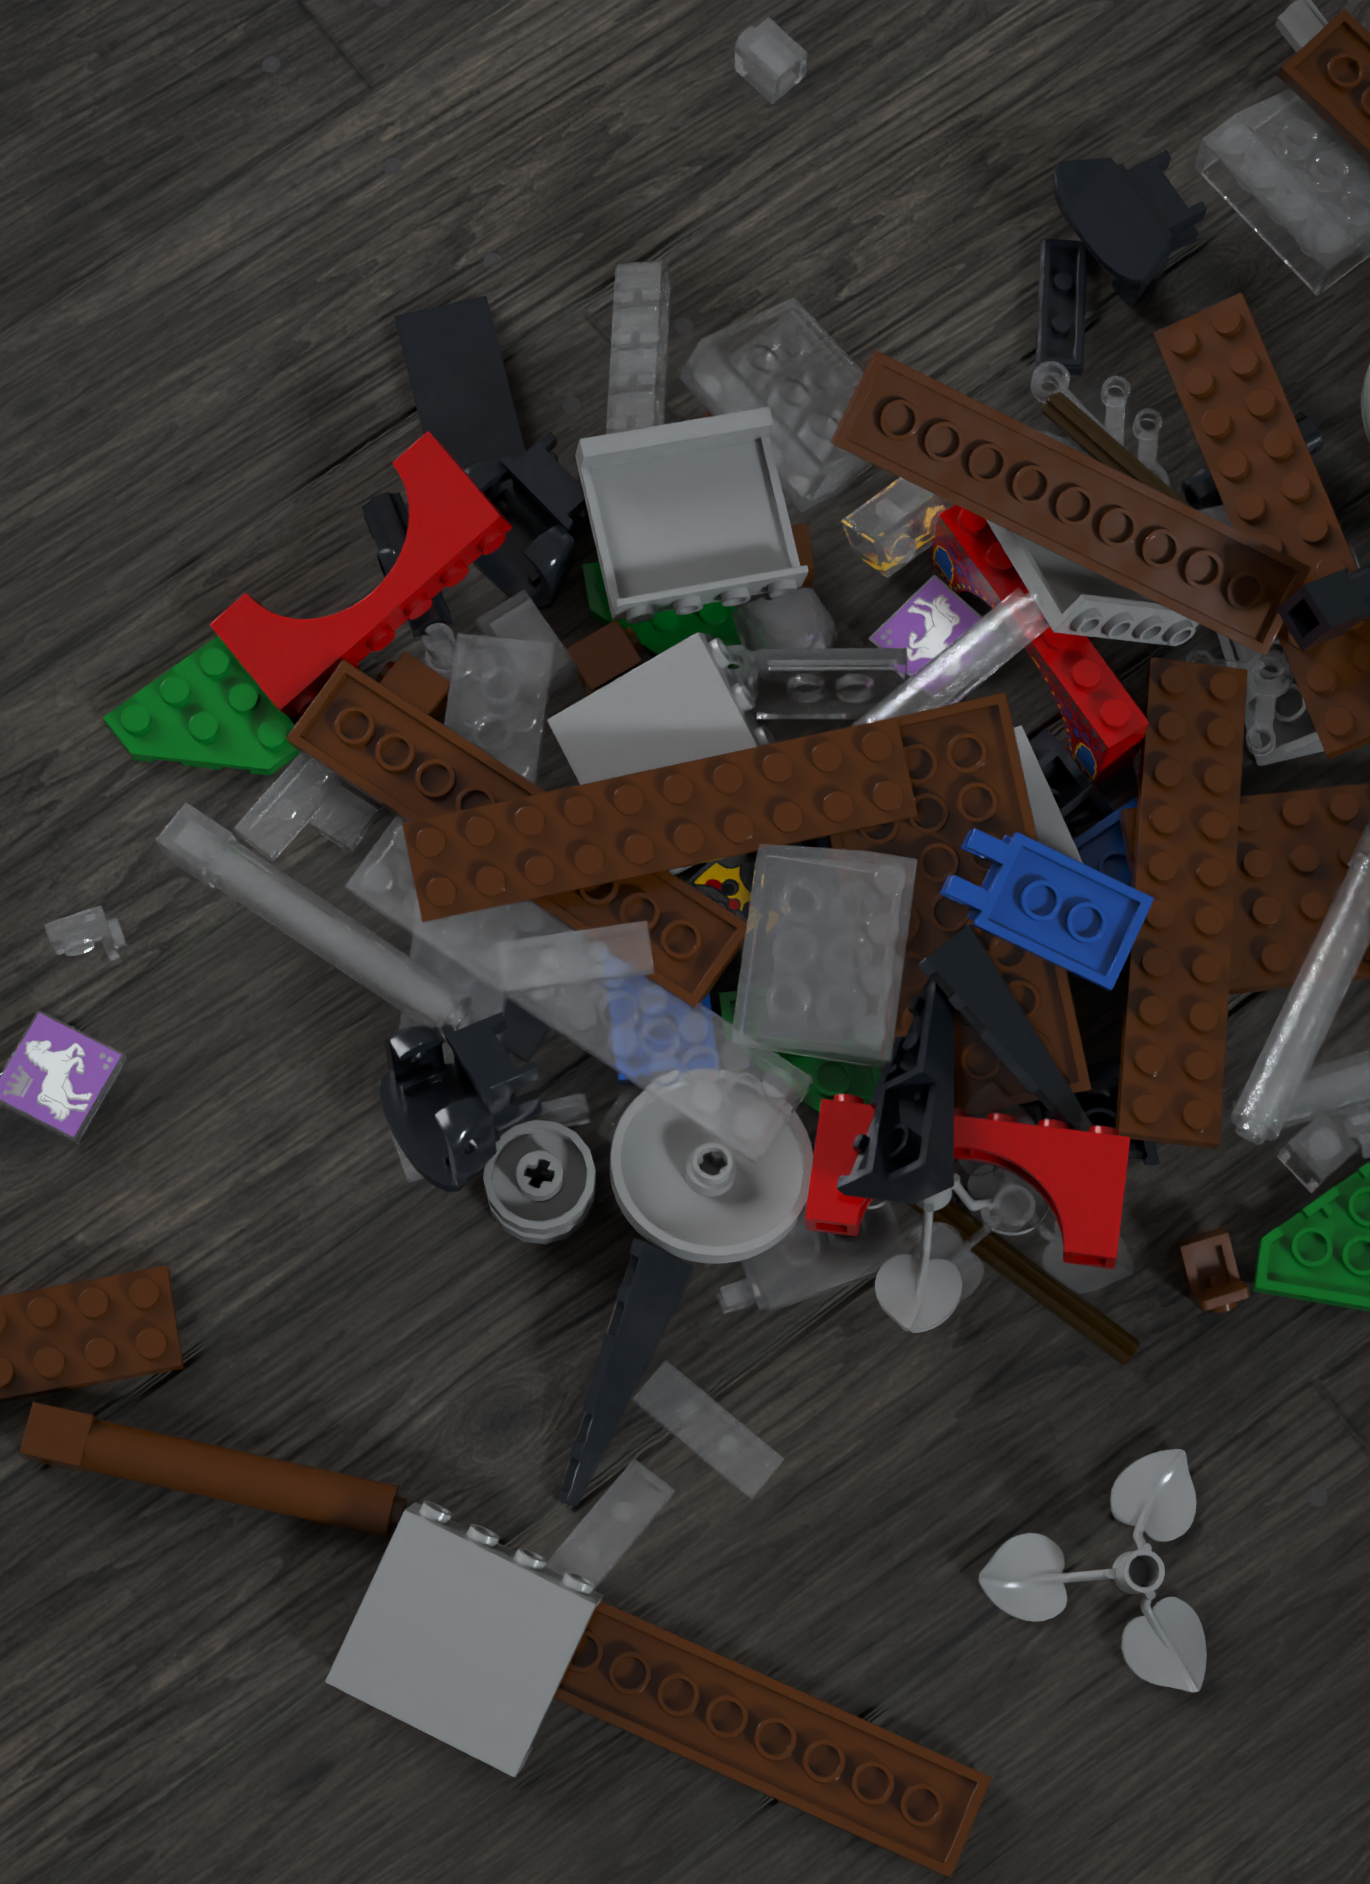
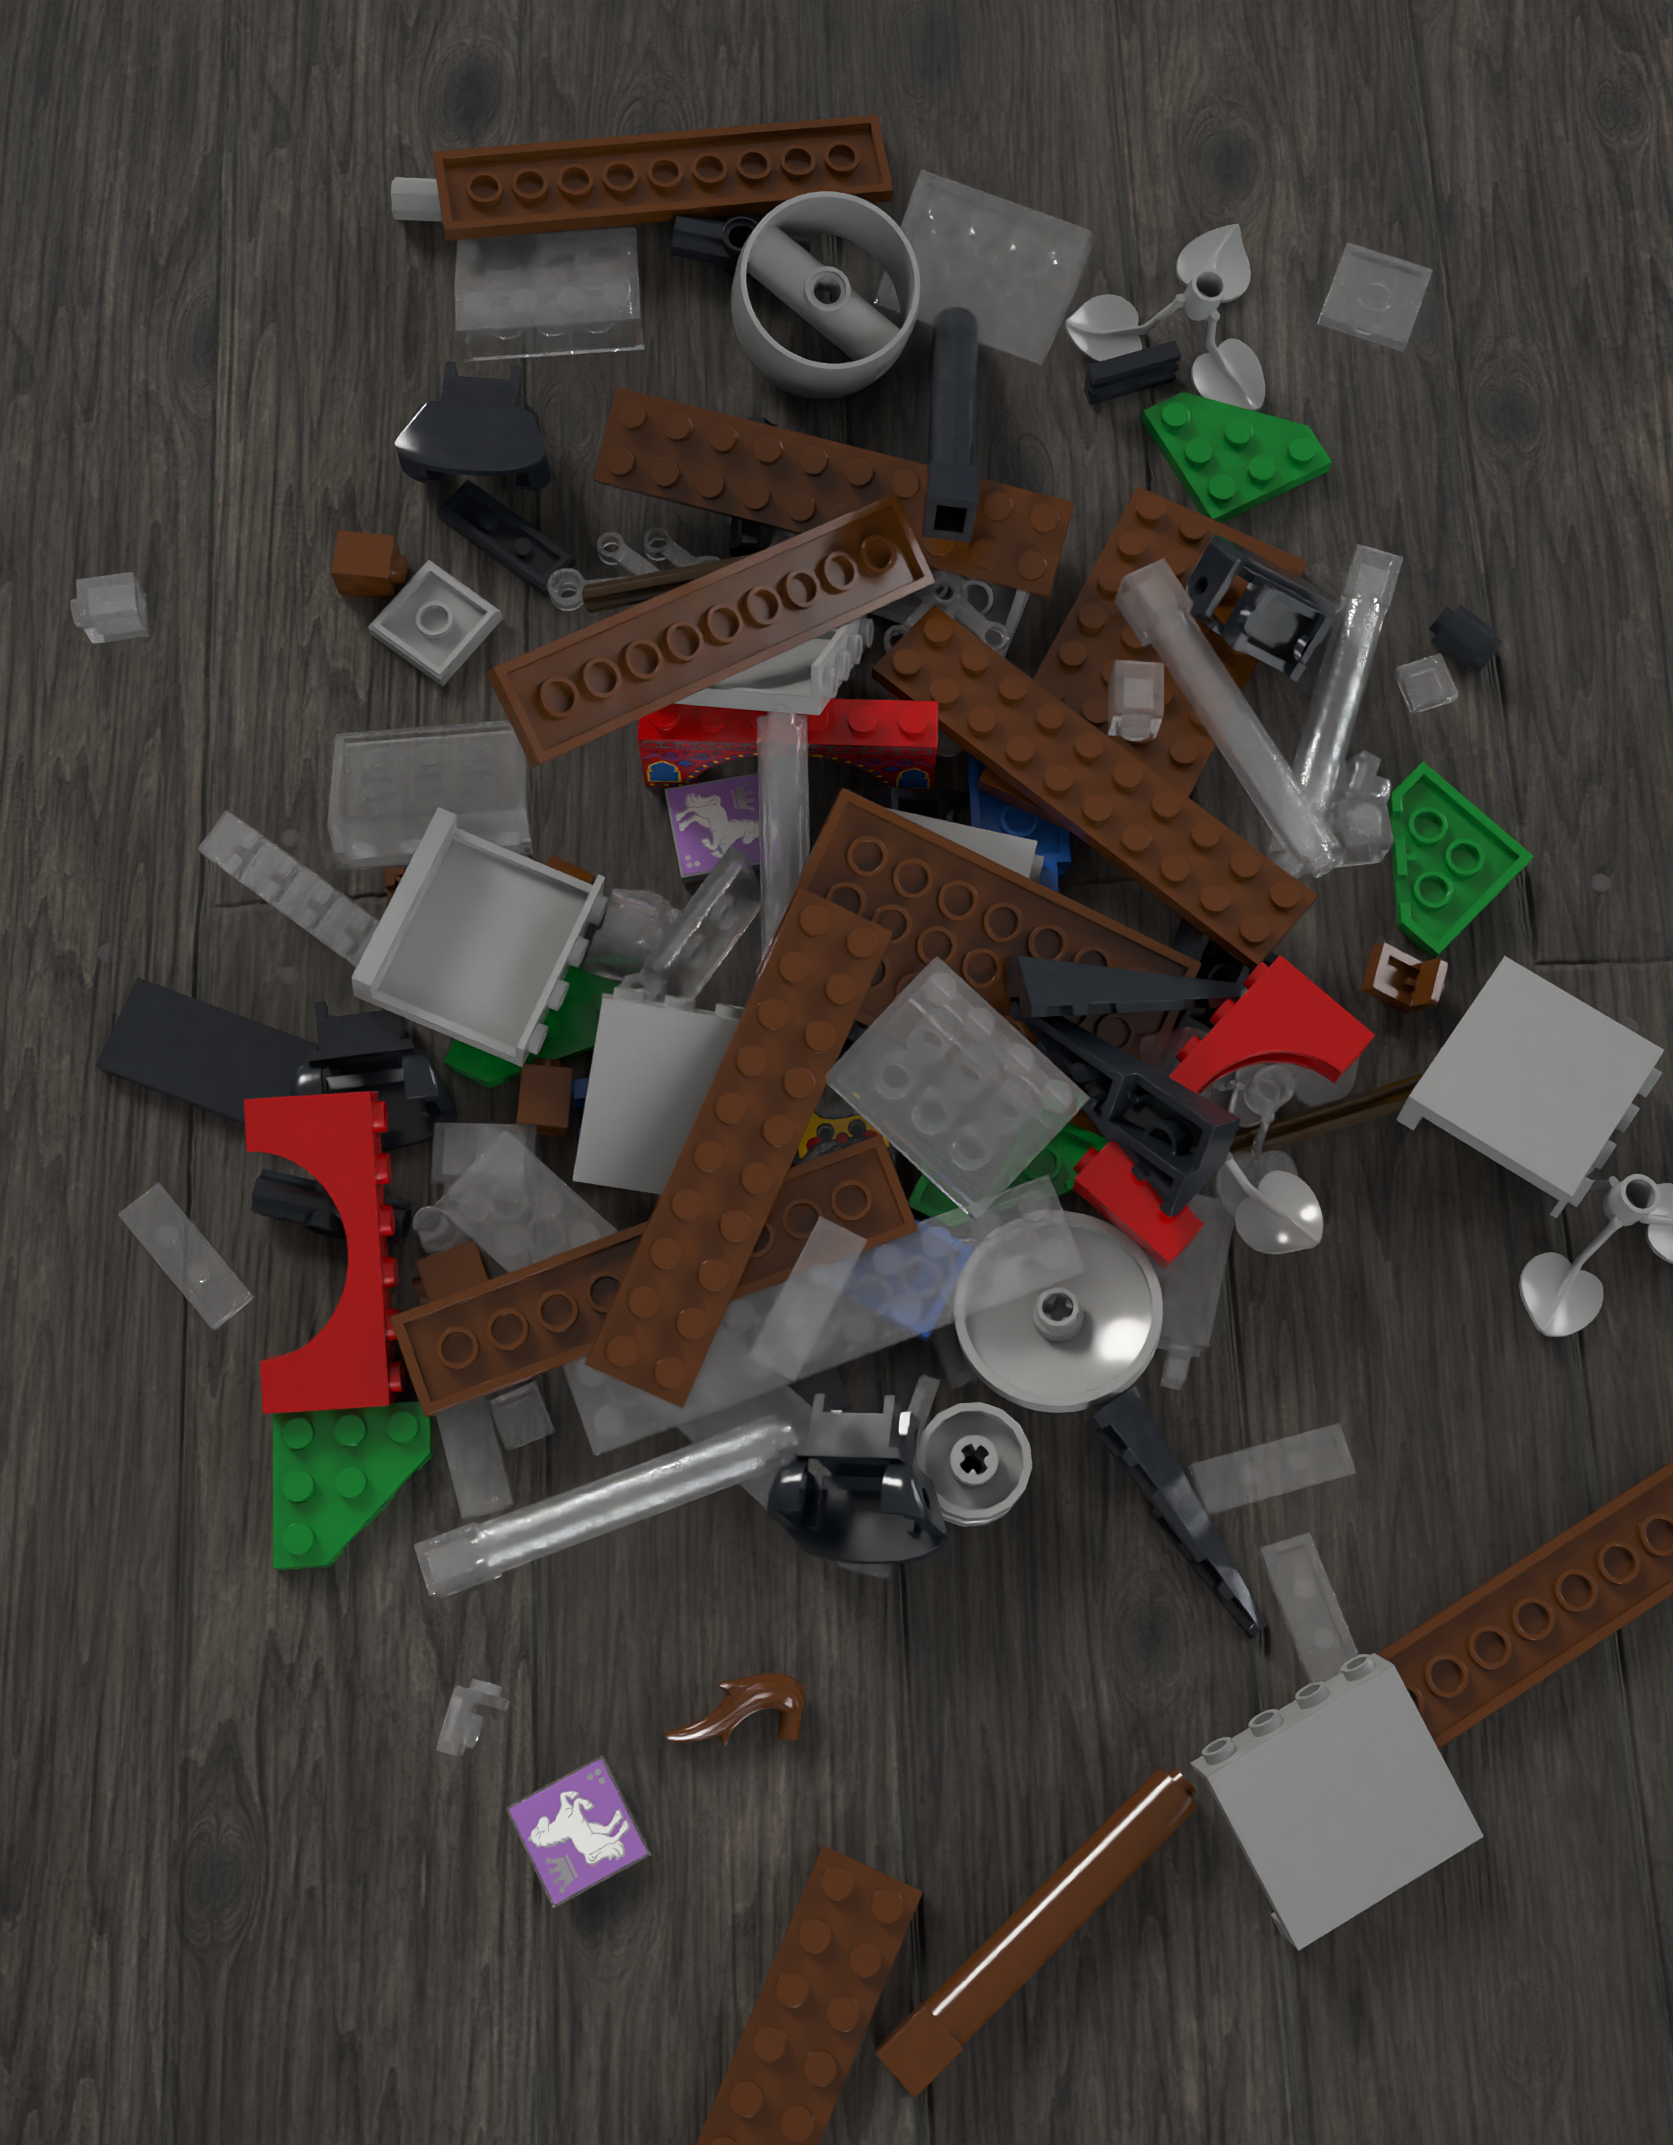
camera: 55 degrees left, 0 degrees up
clear brick [841,477,954,578] -> none
blue tile [939,828,1154,991] -> none
none -> clear tile [118,1182,255,1331]
none -> reddish brown brick [331,530,407,600]
none -> light grey tile [368,560,503,687]
none -> reddish brown piece [663,1672,806,1746]
none -> clear brick [1108,660,1164,741]
none -> light grey panel [1396,956,1664,1218]

